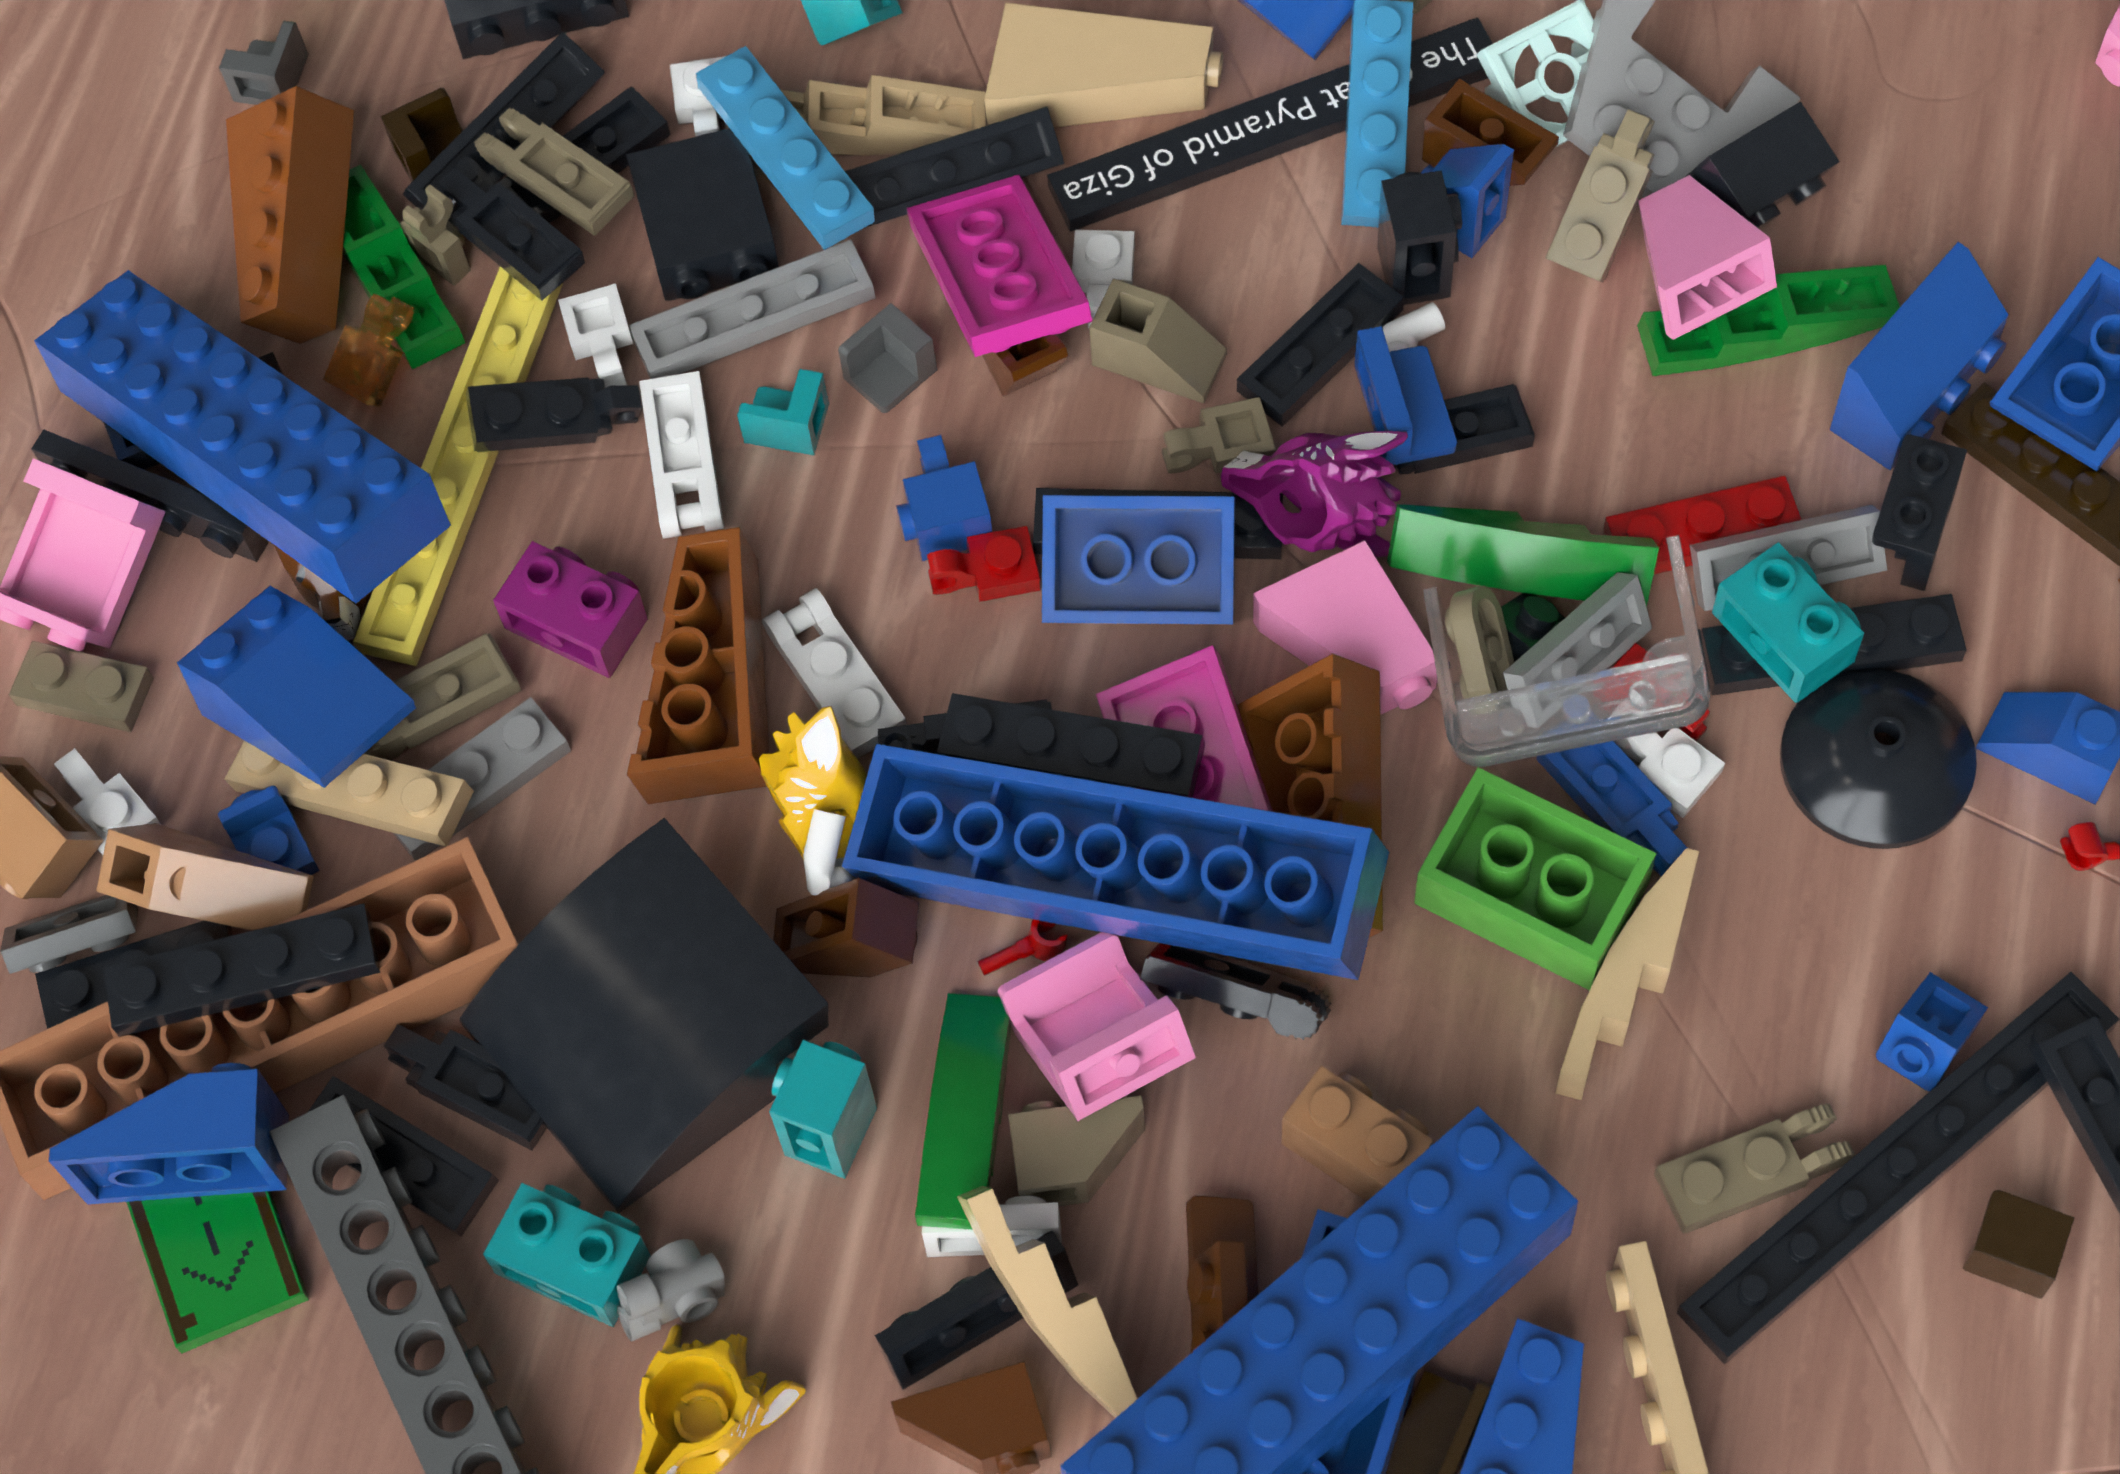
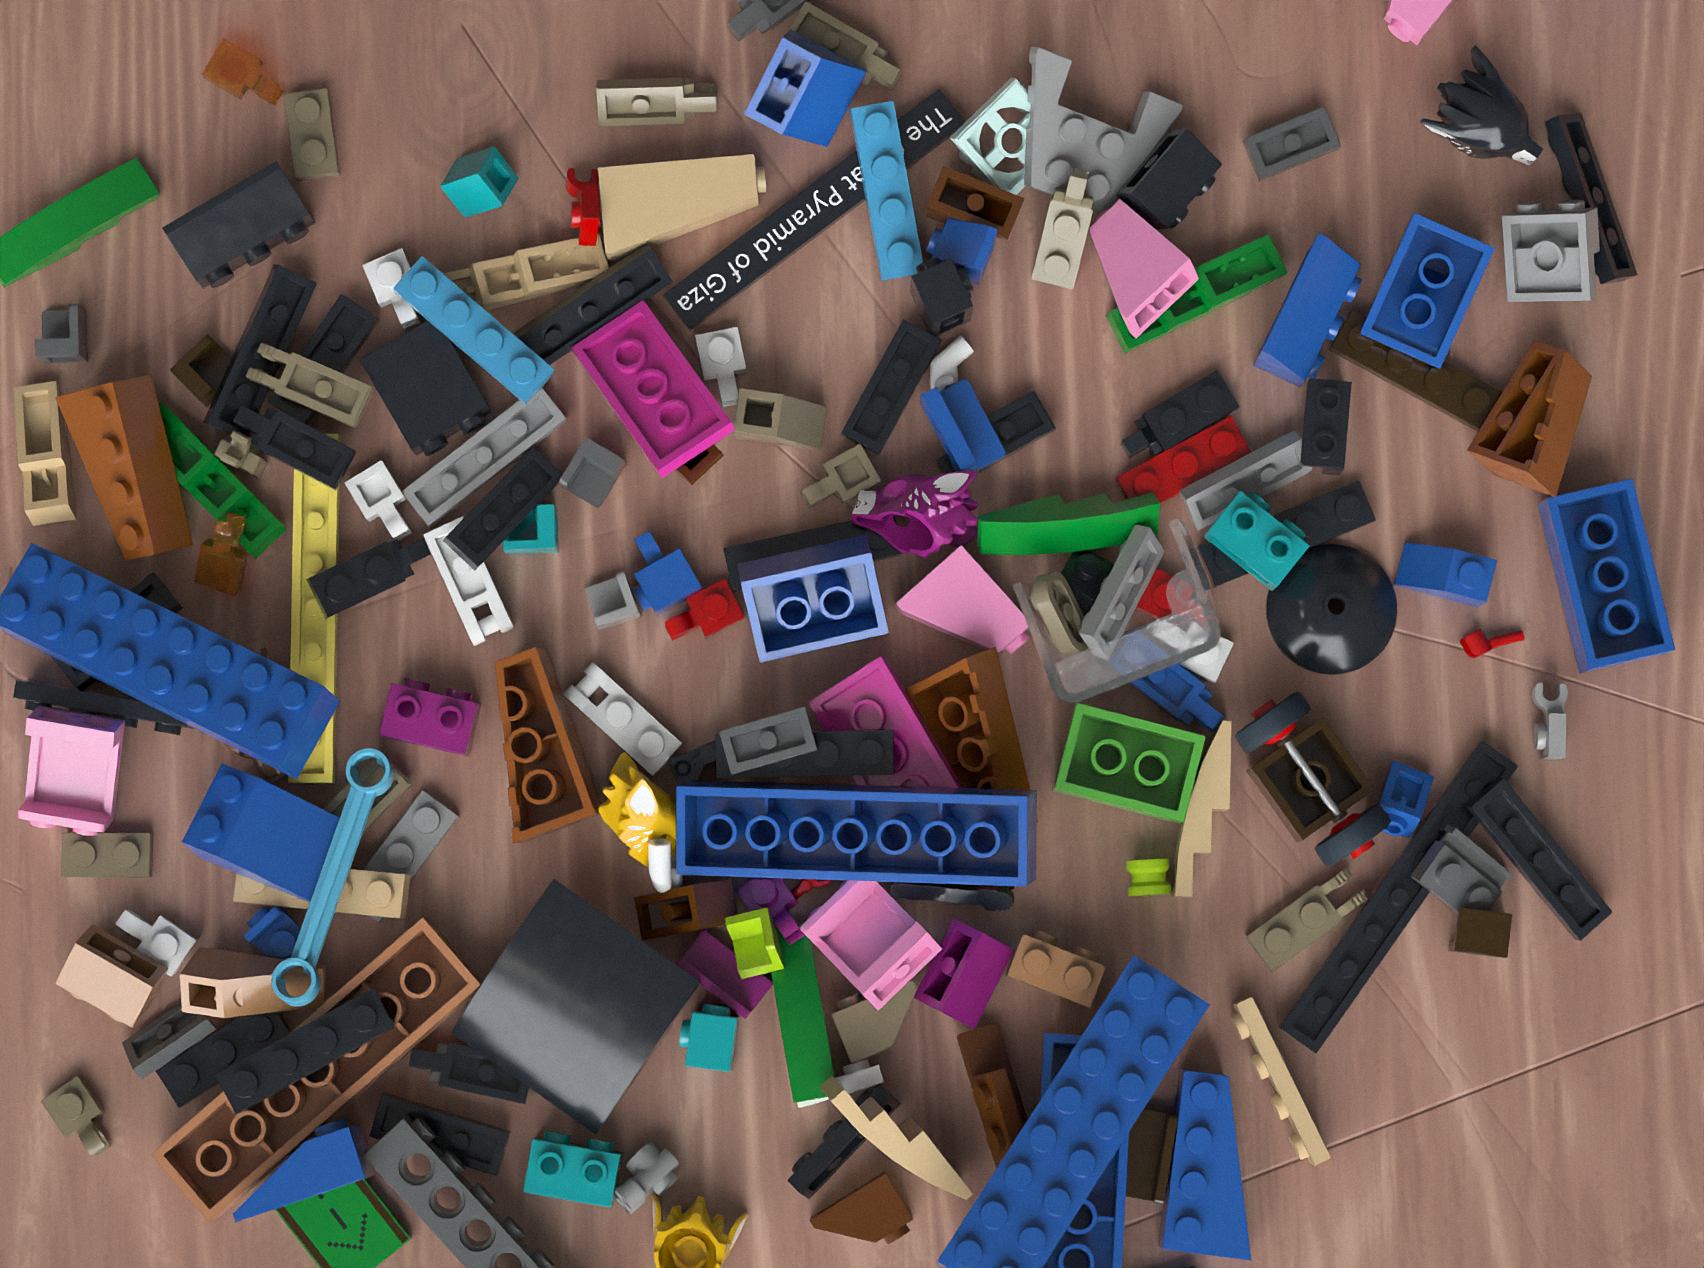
camera: 20 degrees left, 20 degrees up
none -> tan slope [13,381,76,526]
none -> medium azure piece [271,748,394,1006]
none -> black plate [443,447,563,571]
none -> red plate [565,168,600,246]
none -> light grey panel [584,571,641,631]
none -> magenta panel [676,929,773,1019]
none -> dark grey plate [719,707,818,775]
none -> lime panel [725,908,784,979]
none -> magenta plate [736,877,804,945]
none -> magenta brick [913,918,1014,1029]
none -> black hinge [1120,370,1239,459]
none -> lime wheel [1126,858,1172,897]
none -> brick [1235,691,1391,867]
none -> dark grey plate [1243,107,1341,182]
none -> dark grey plate [1411,824,1514,914]

